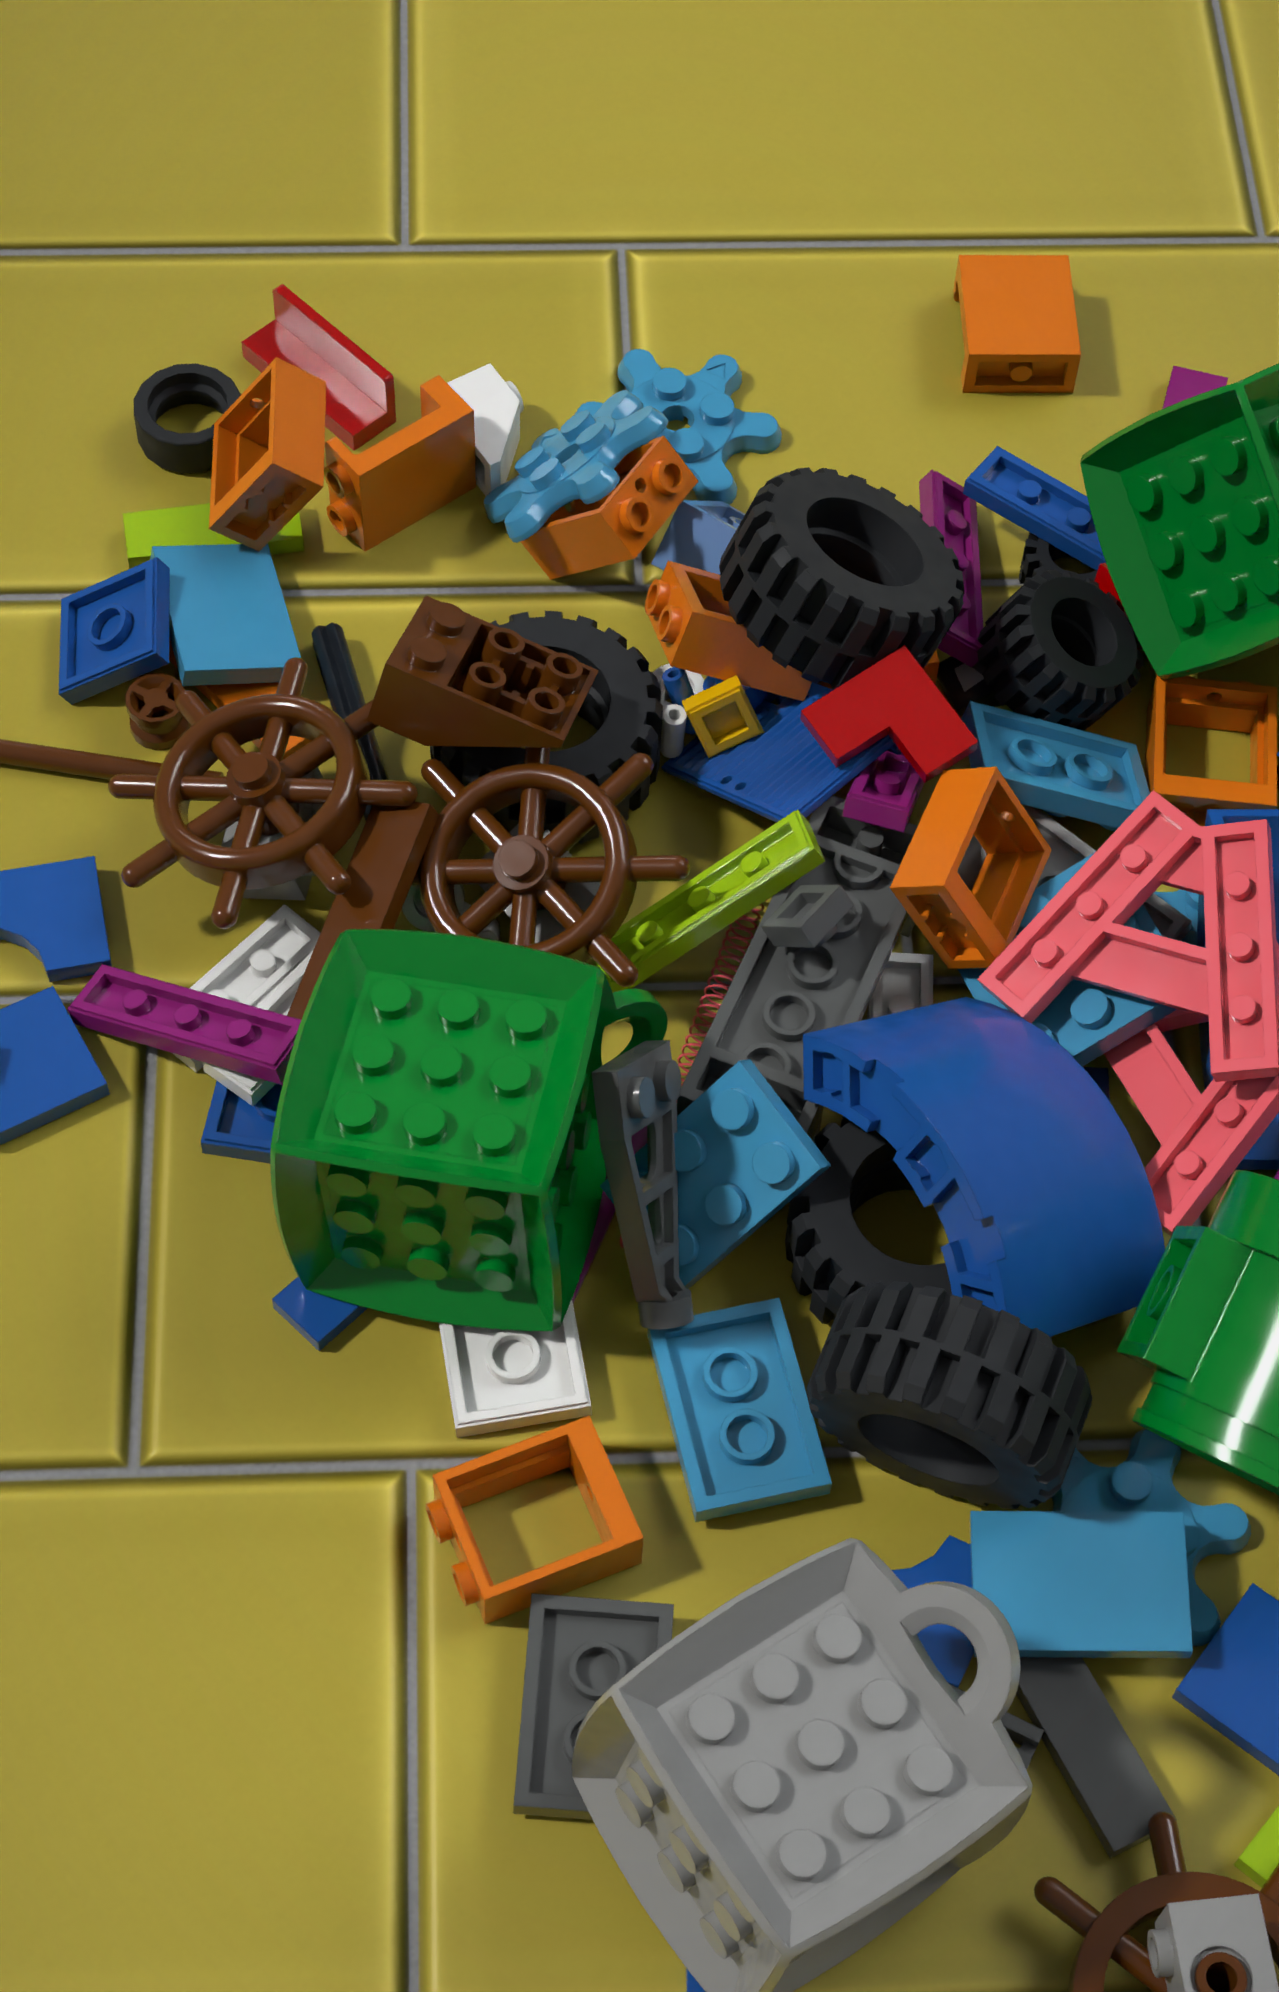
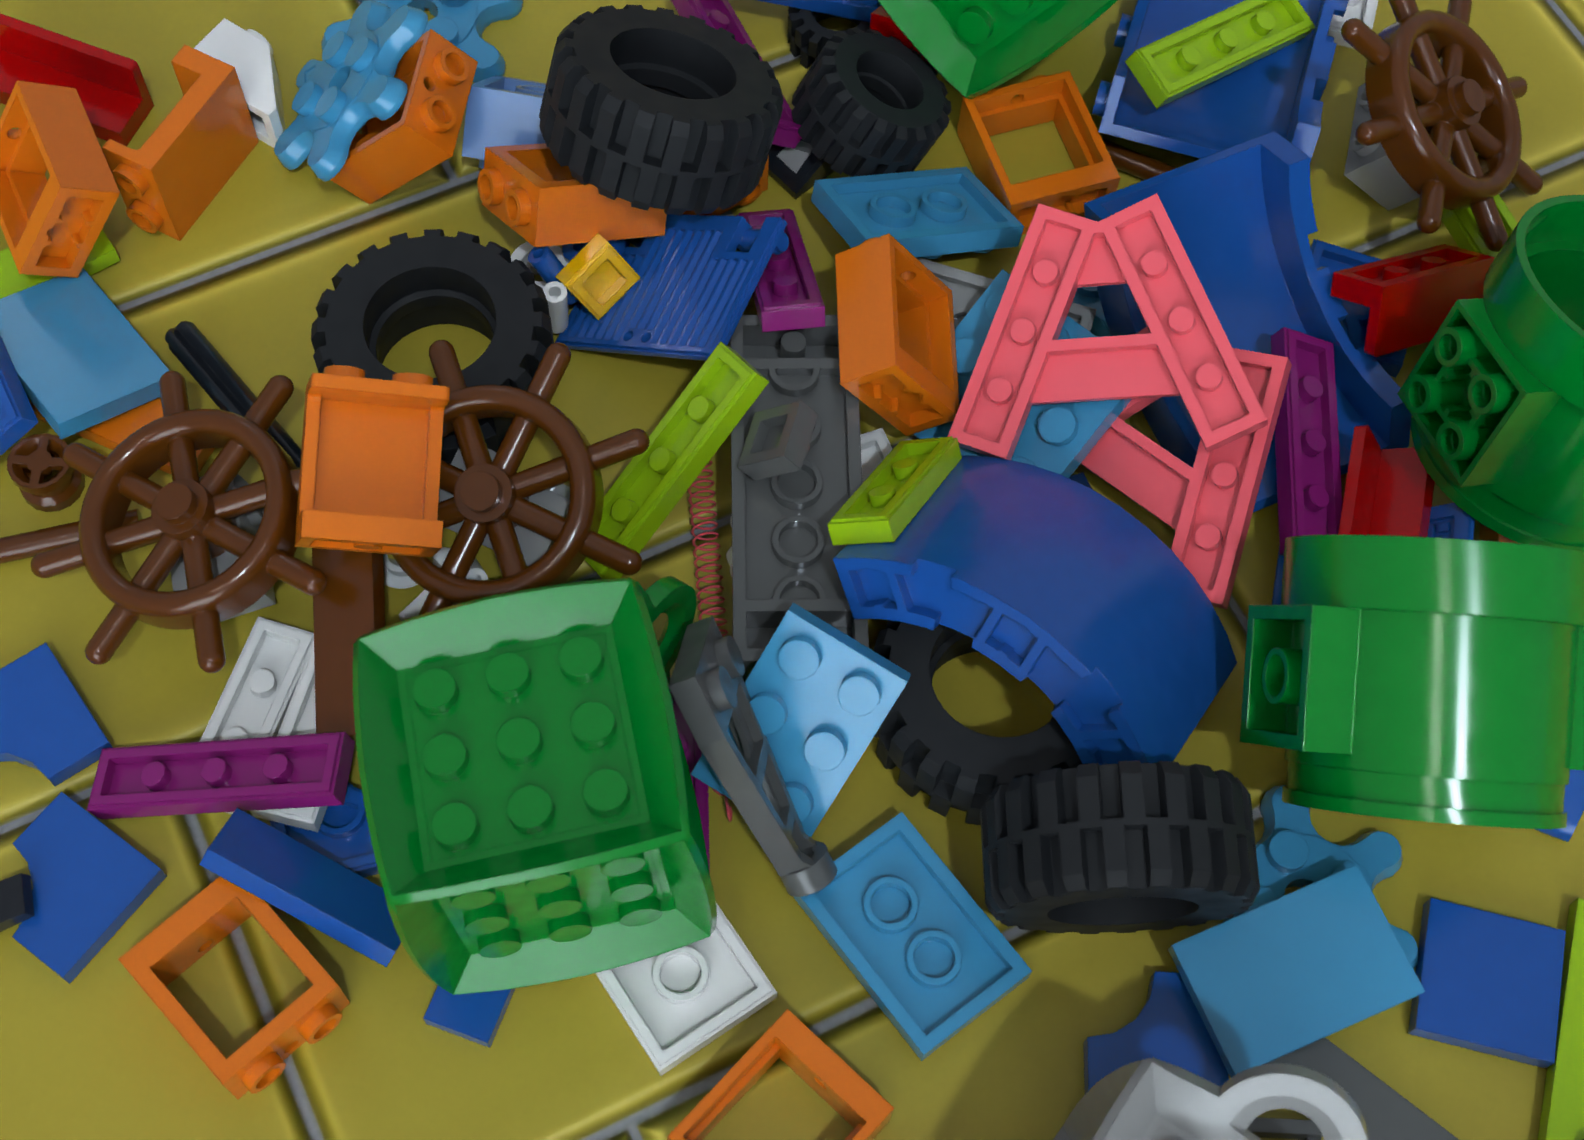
camera: 25 degrees left, 5 degrees up
reddish brown slope [367,595,599,748] -> none
red tile [800,645,978,783] -> none
none -> orange window [118,876,350,1099]
none -> blue tile [199,808,401,967]
none -> orange panel [295,365,450,558]
none -> lime tile [827,436,962,546]

